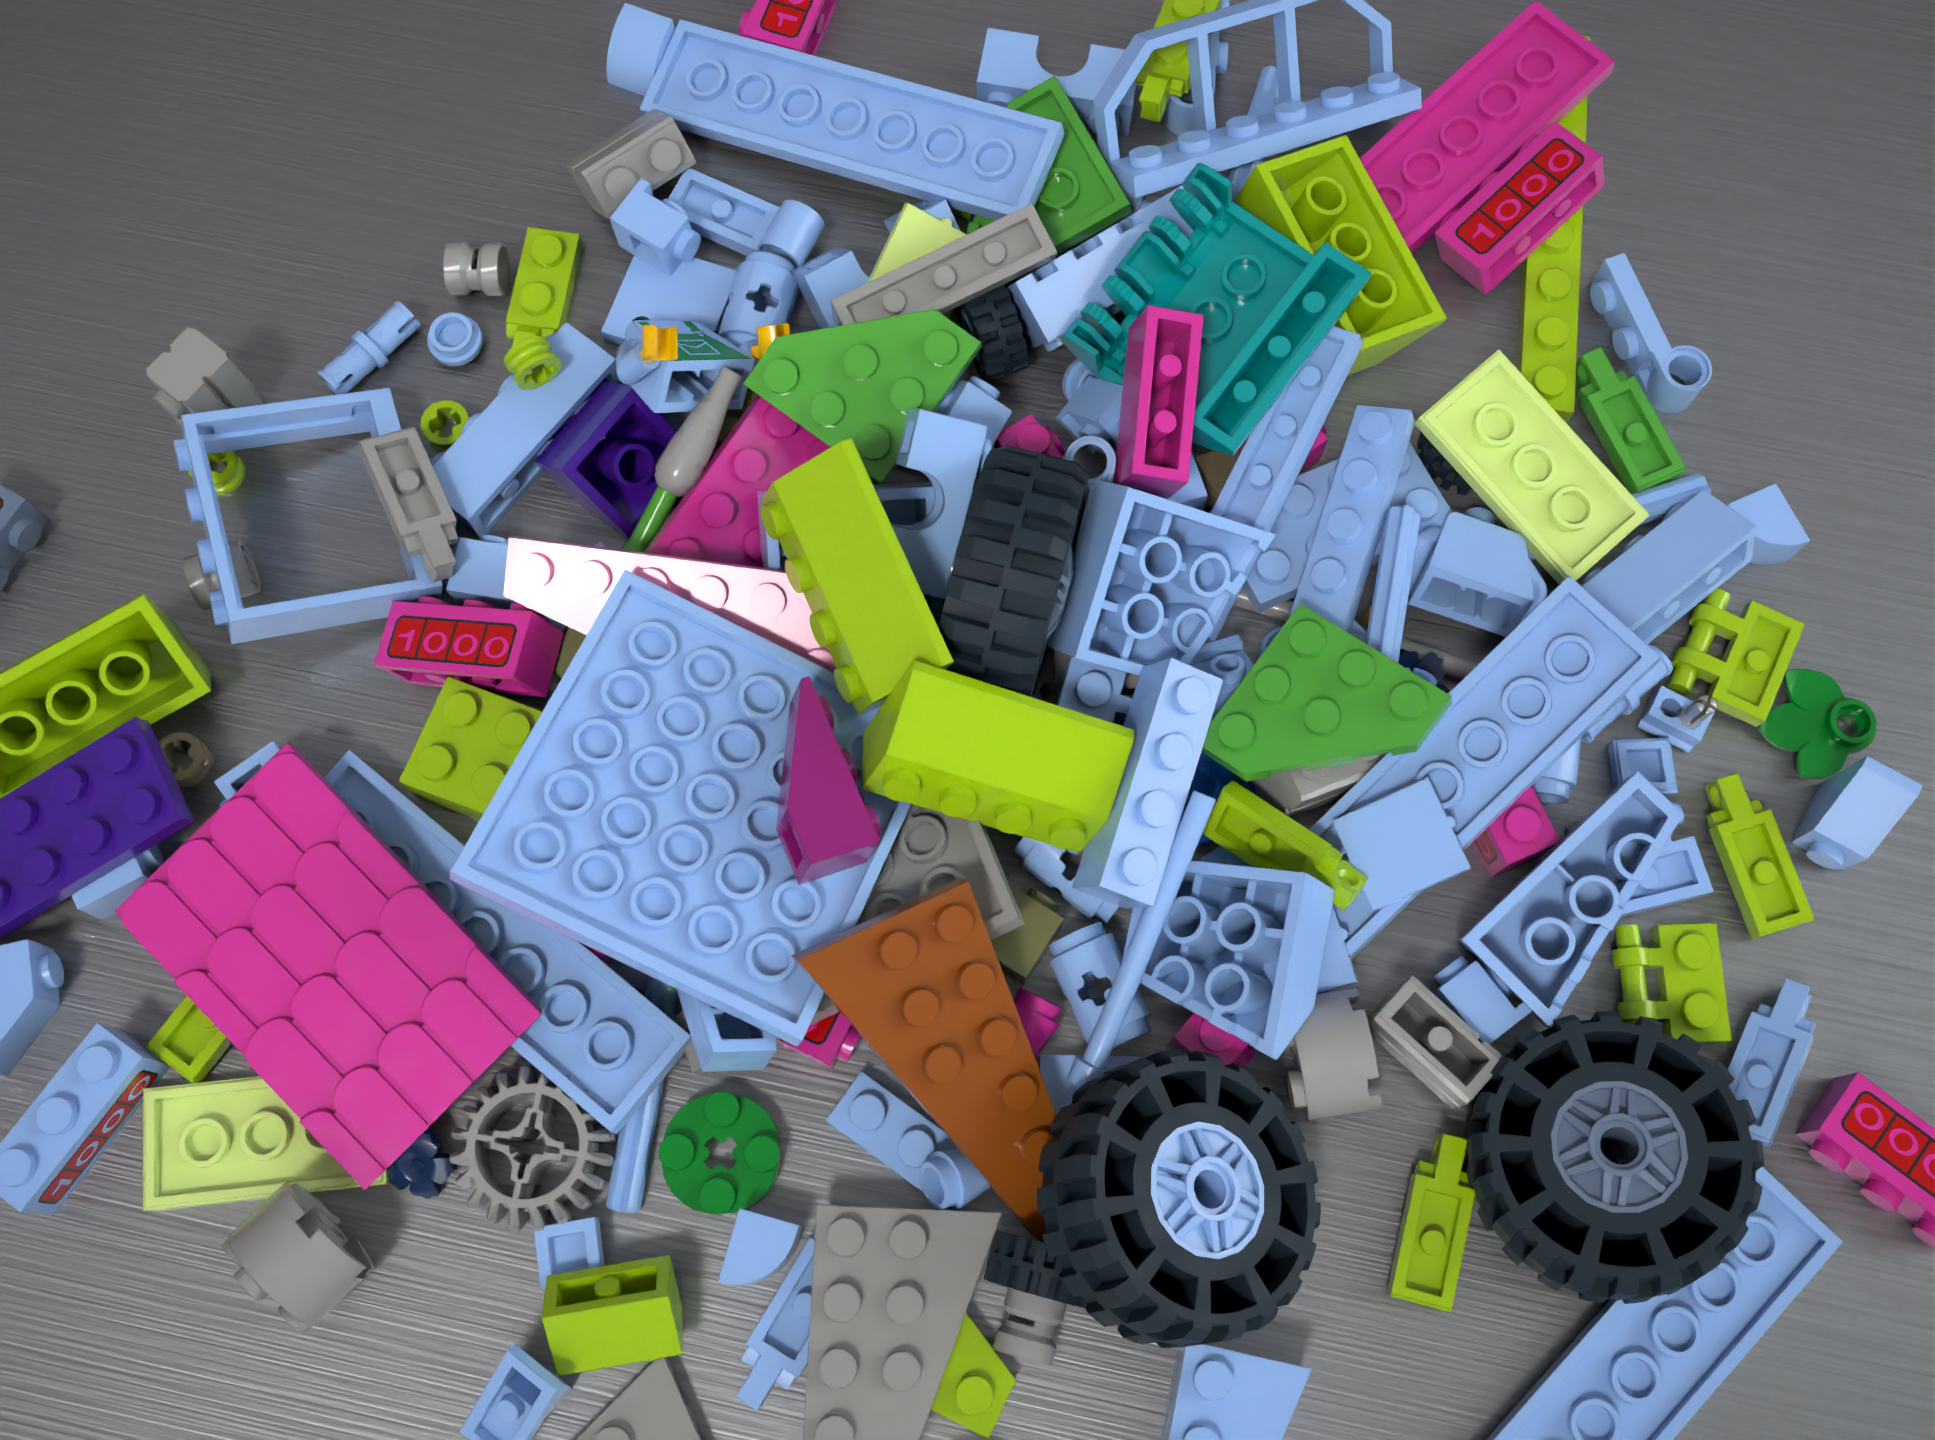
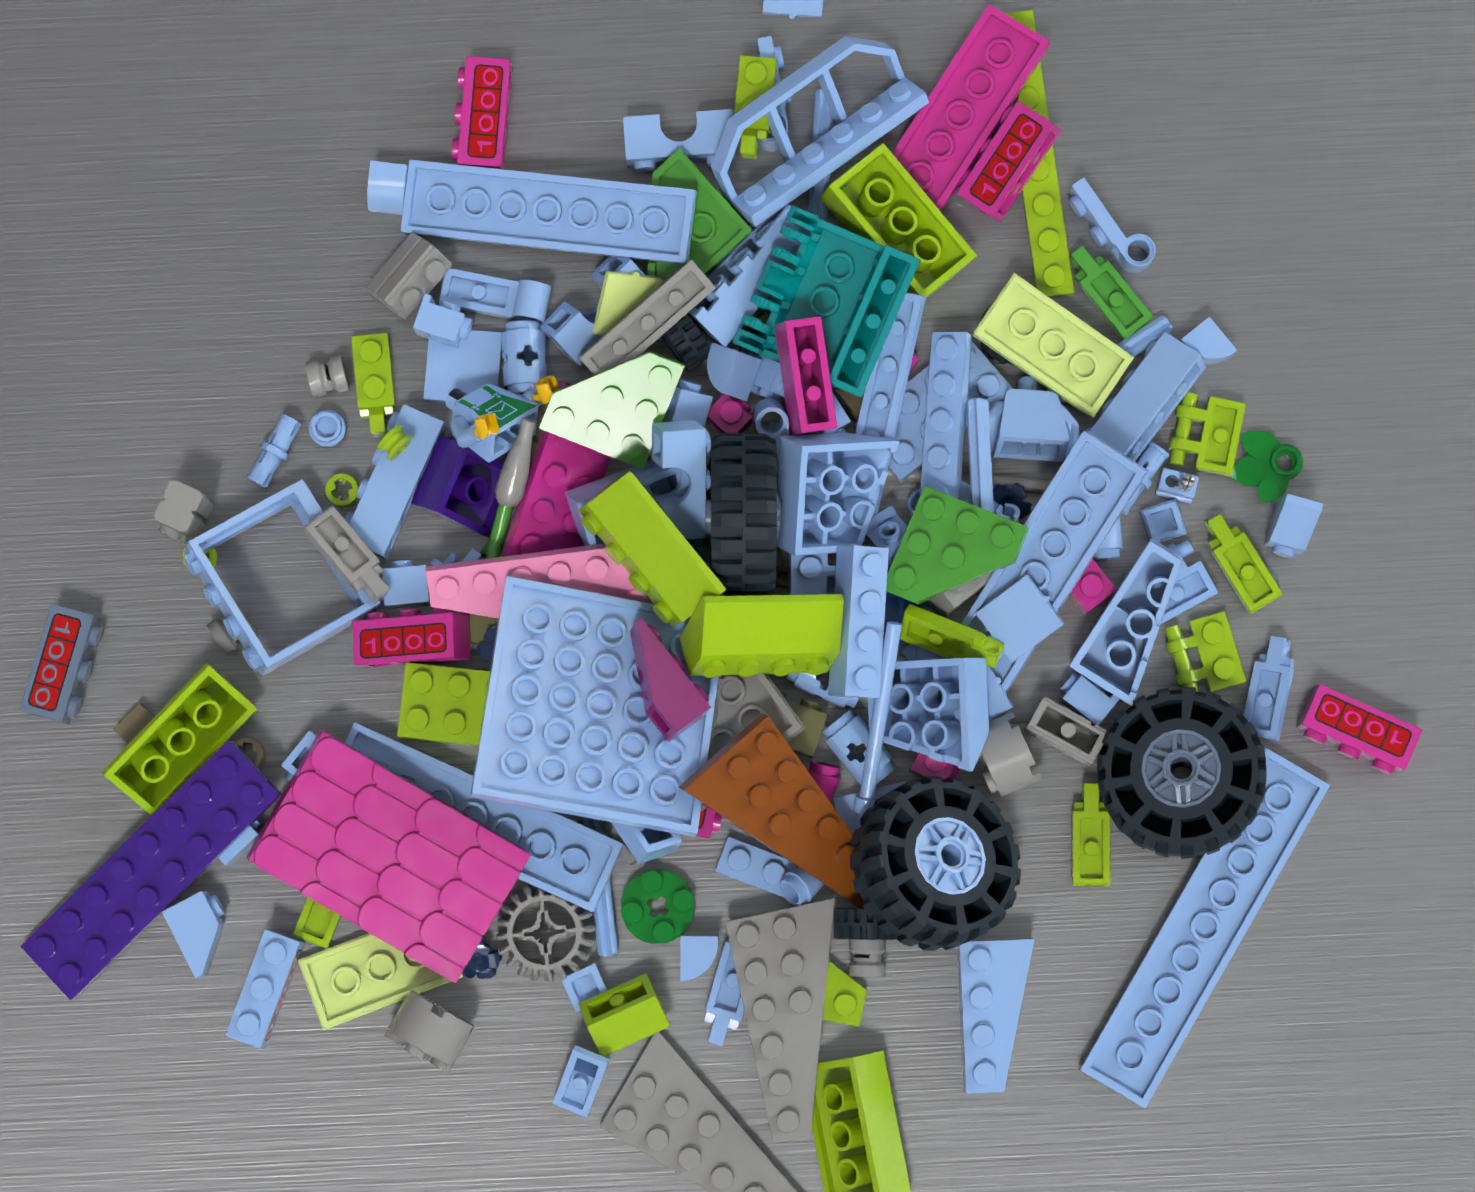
camera: 15 degrees left, 10 degrees up
none -> light blue brick [707,342,761,401]

